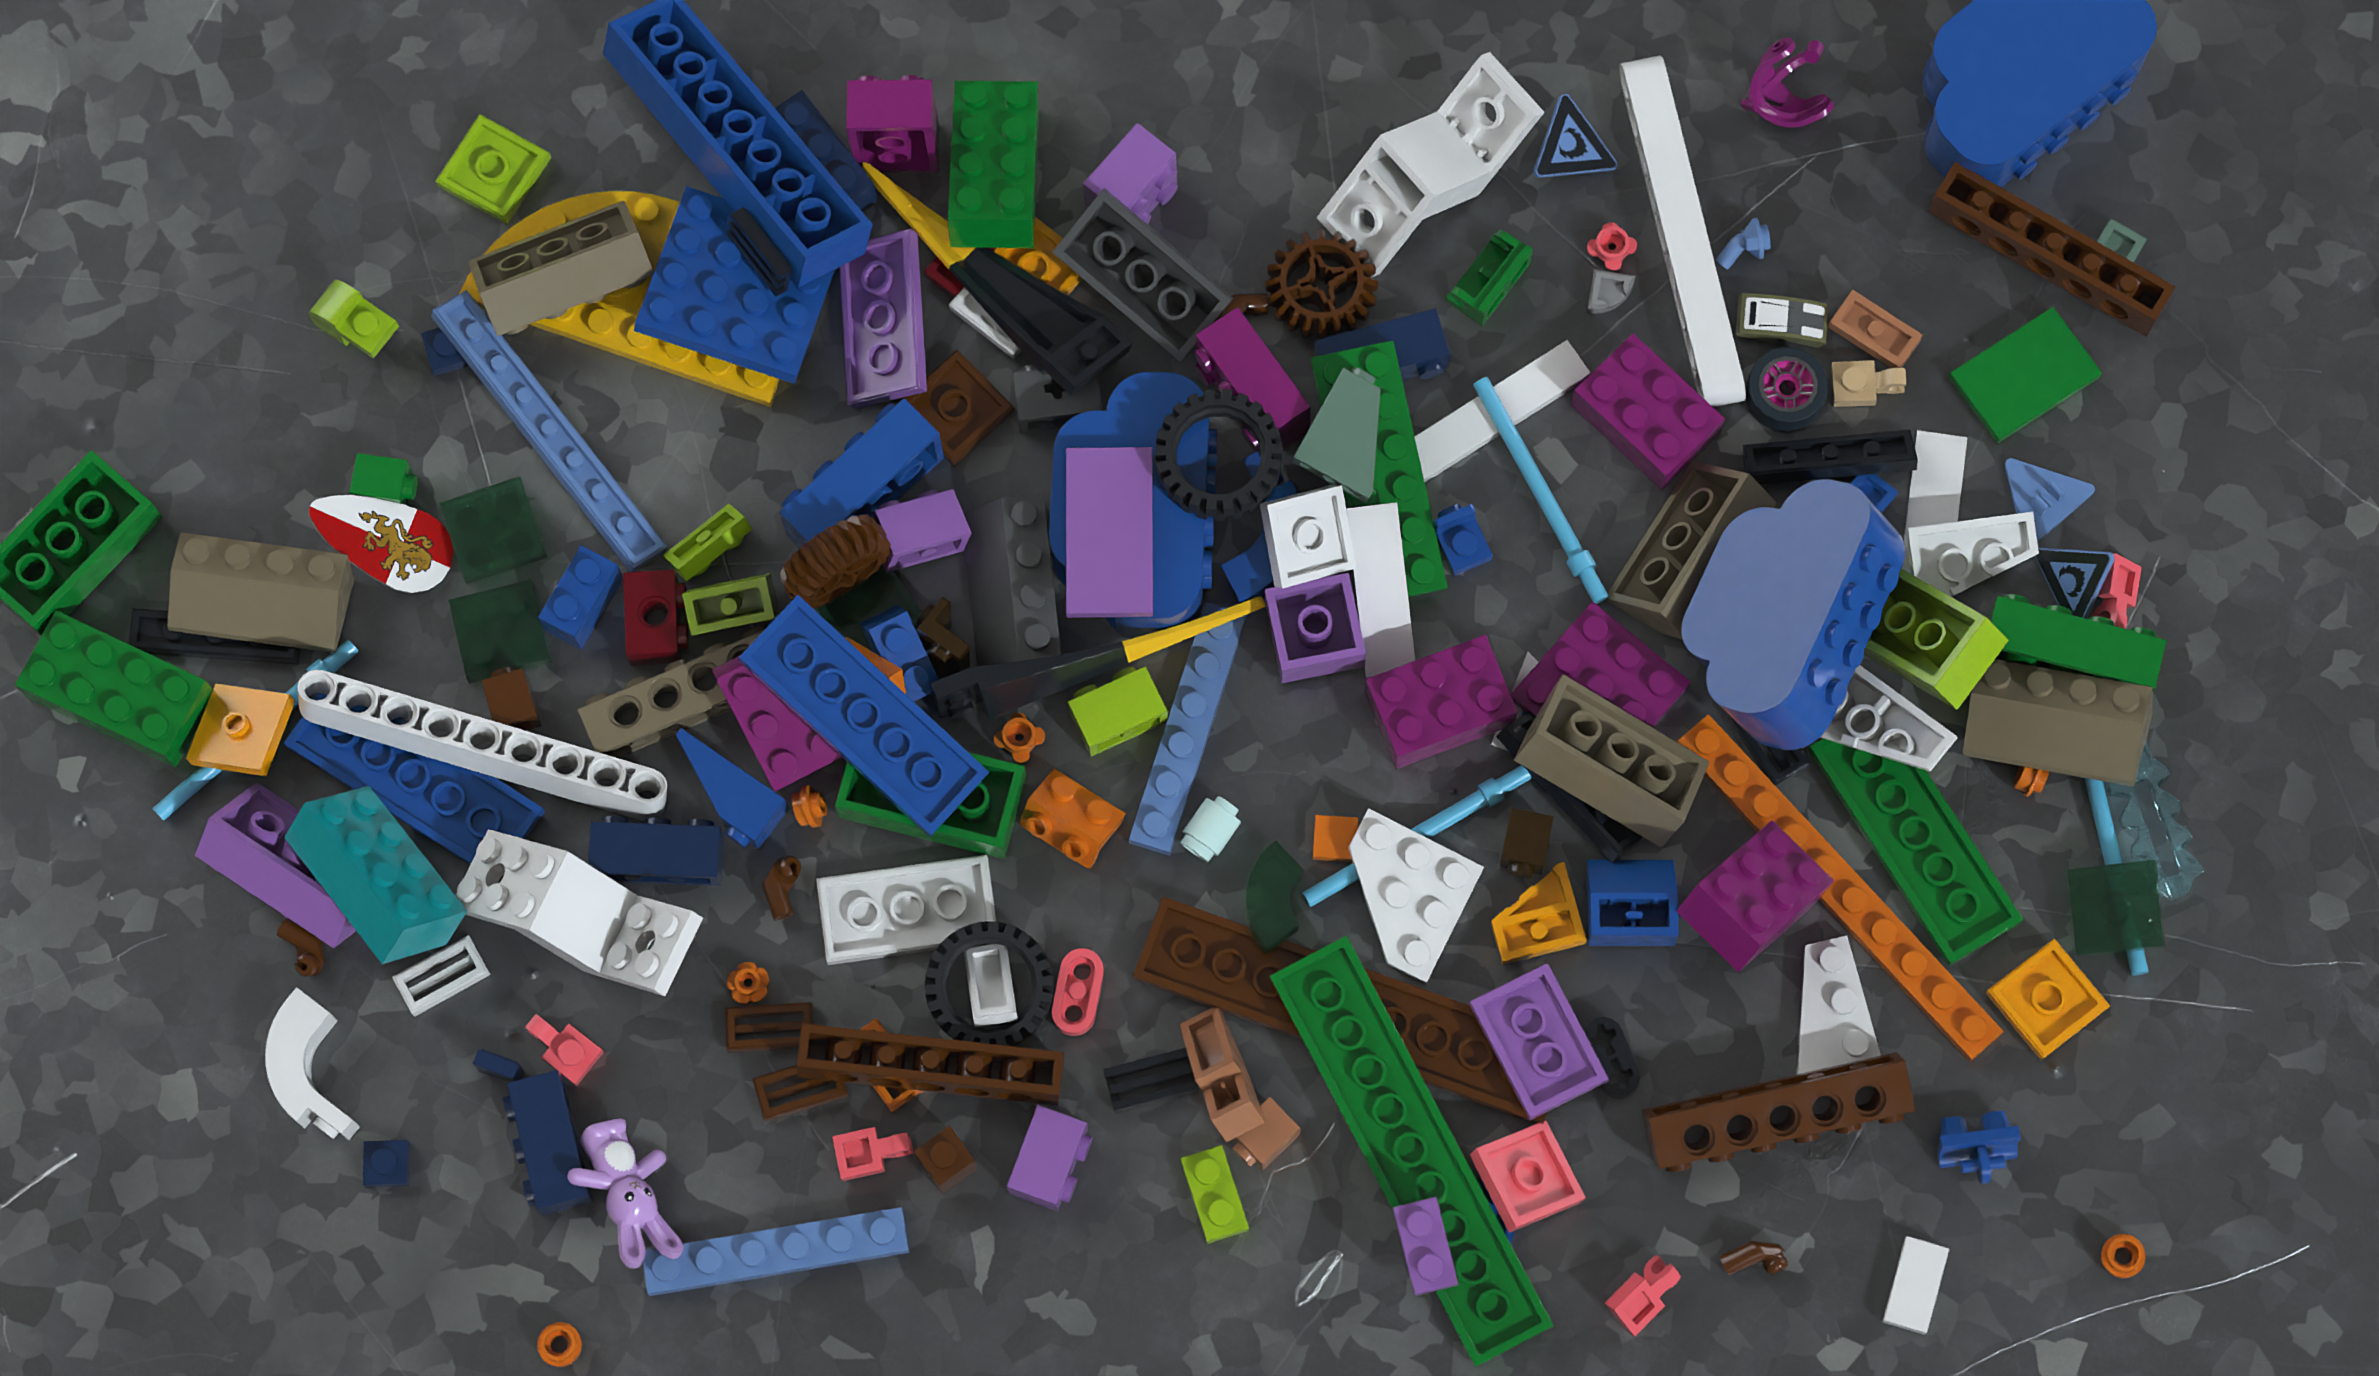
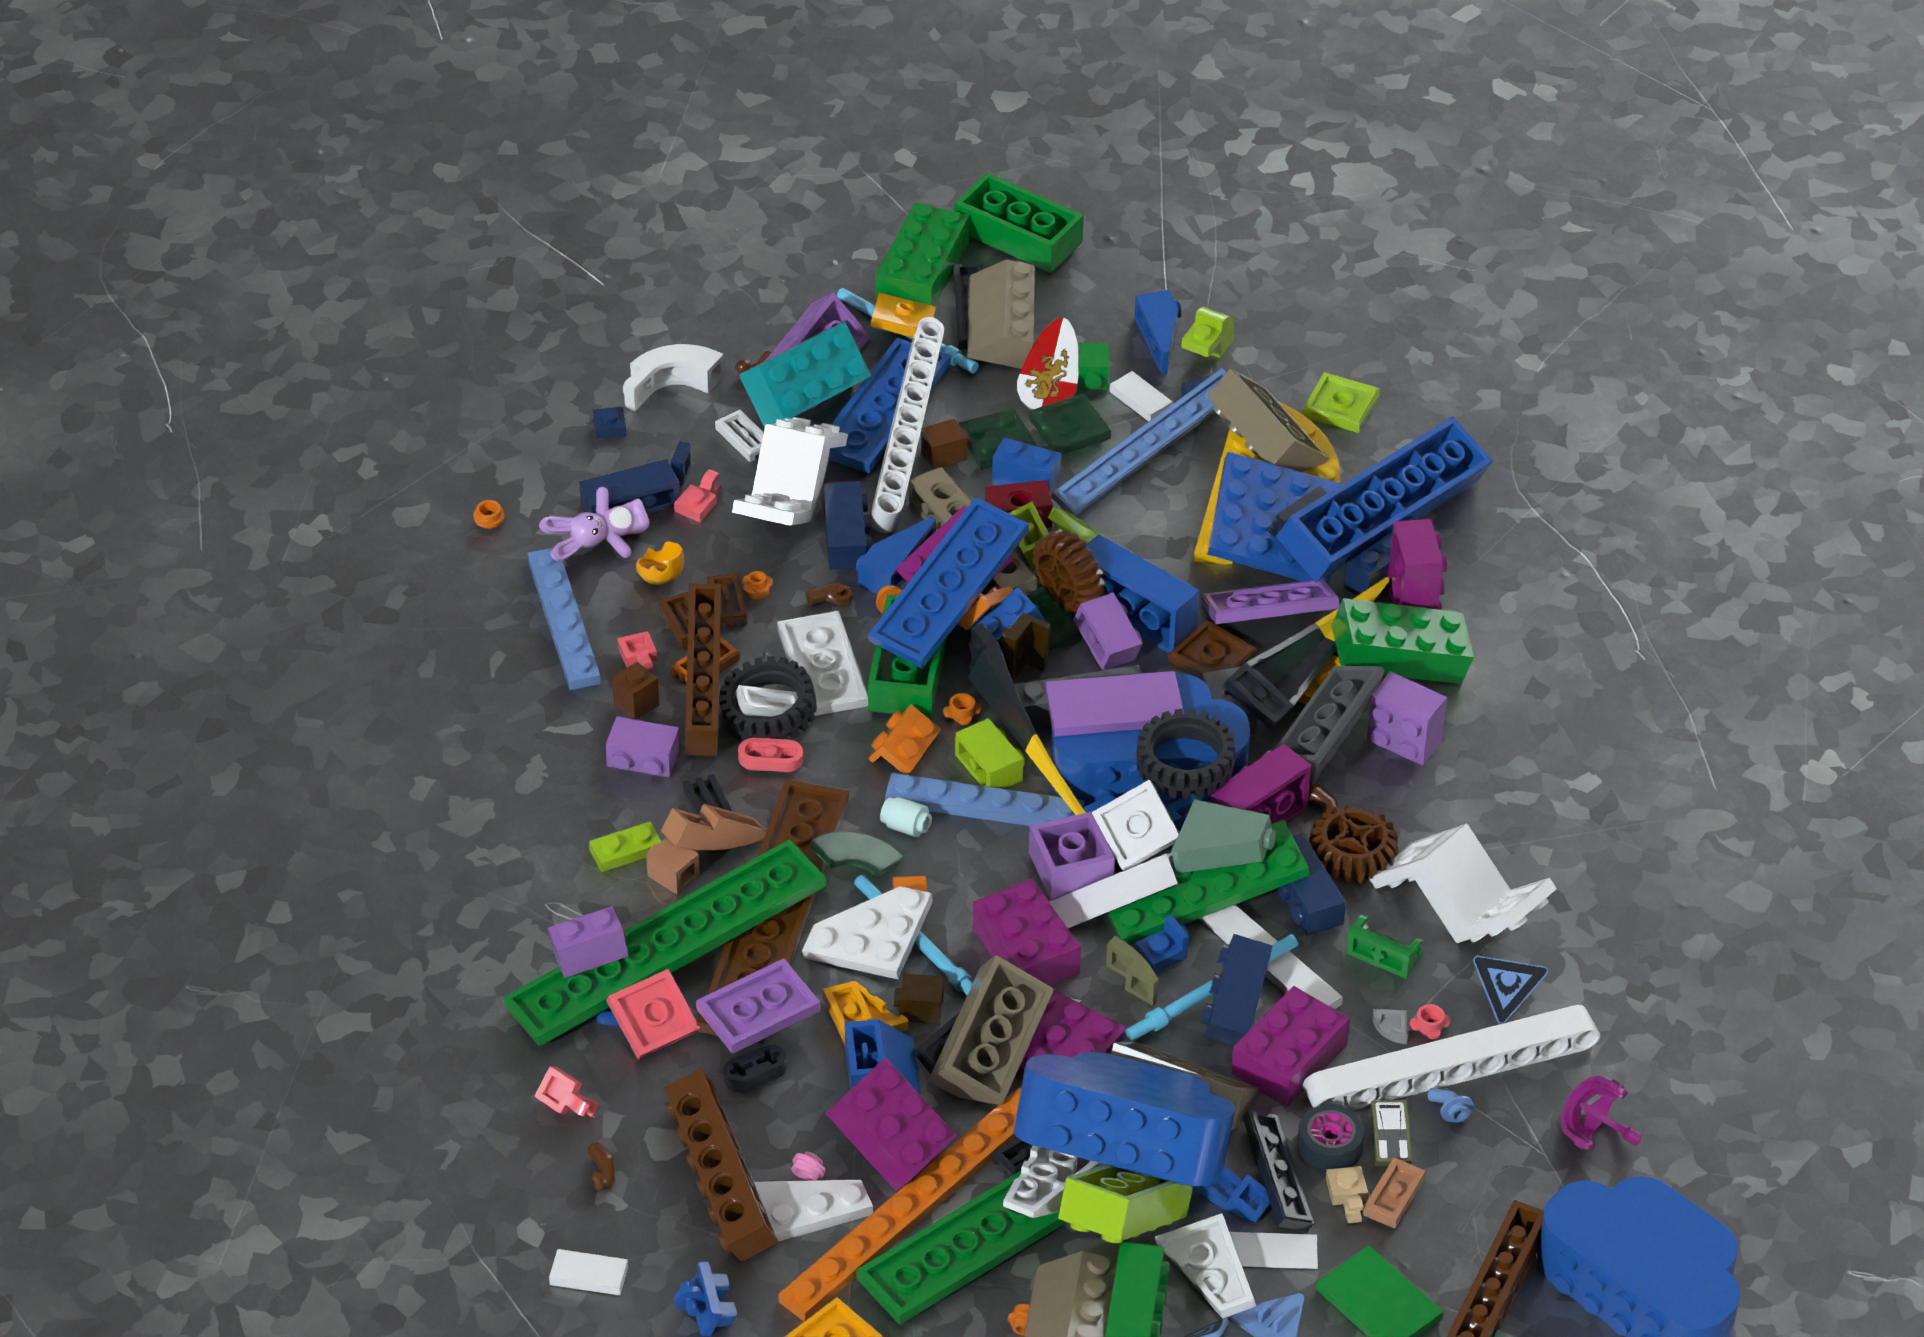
camera: 80 degrees right, 30 degrees down
none -> light orange hair [636,541,684,585]
none -> bright pink plate [791,1152,826,1181]
none -> olive slope [1106,936,1158,1006]
none -> white tile [1110,371,1173,421]
none -> blue slope [1134,289,1182,375]
none -> dark blue brick [1201,934,1273,1046]

